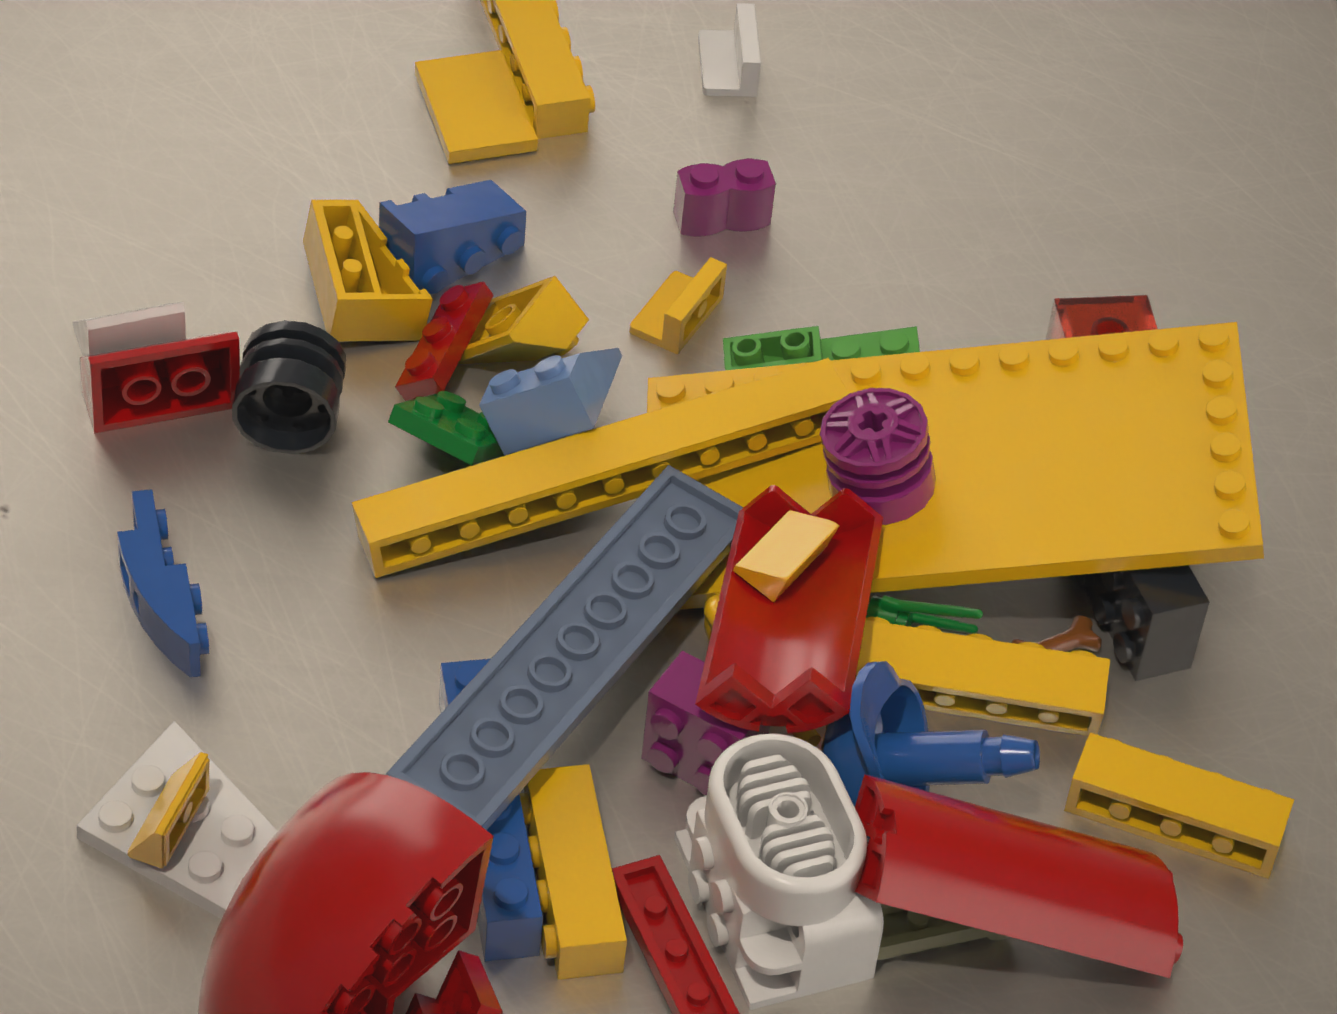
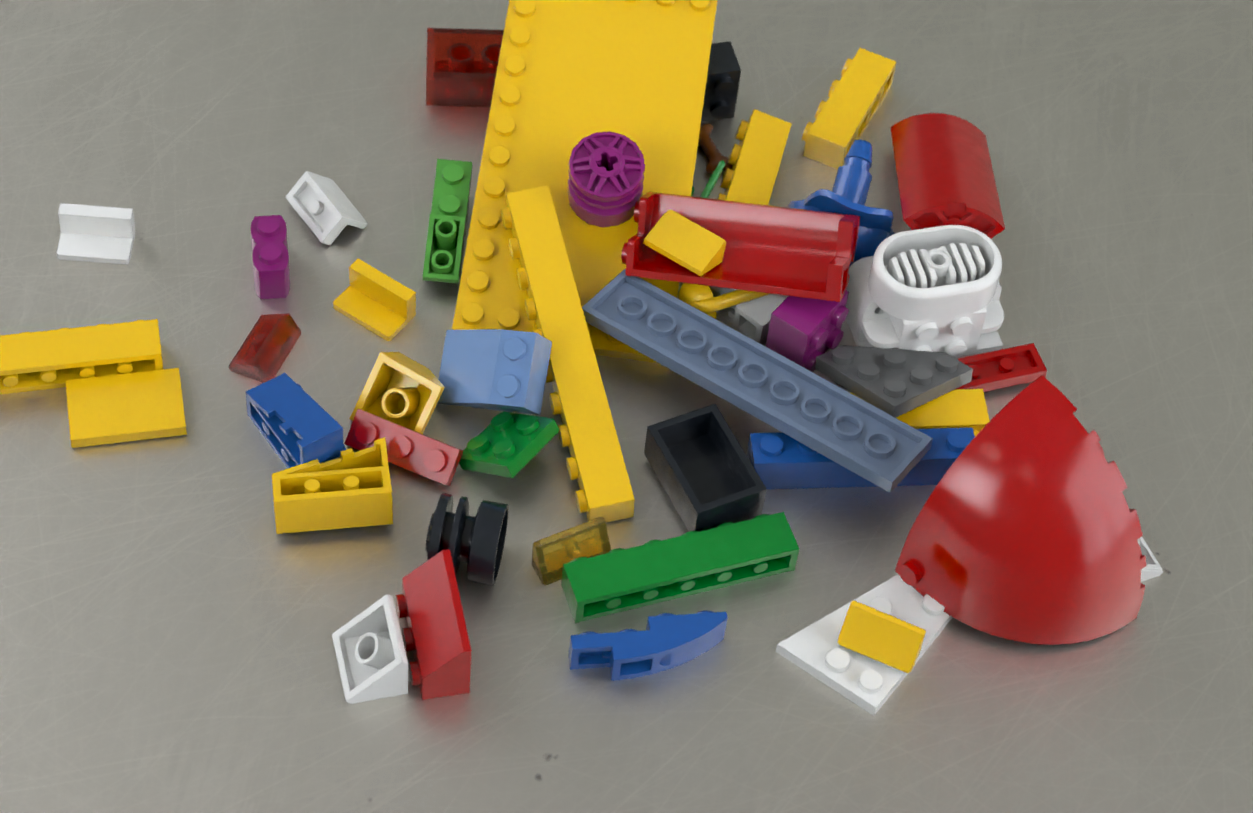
camera: 85 degrees left, 5 degrees up
none -> clear red slope [228,313,301,383]
none -> white panel [285,171,368,245]
none -> clear yellow slope [531,517,611,585]
none -> green brick [561,512,800,623]
none -> black piece [644,404,767,532]
none -> dark grey plate [815,345,973,418]

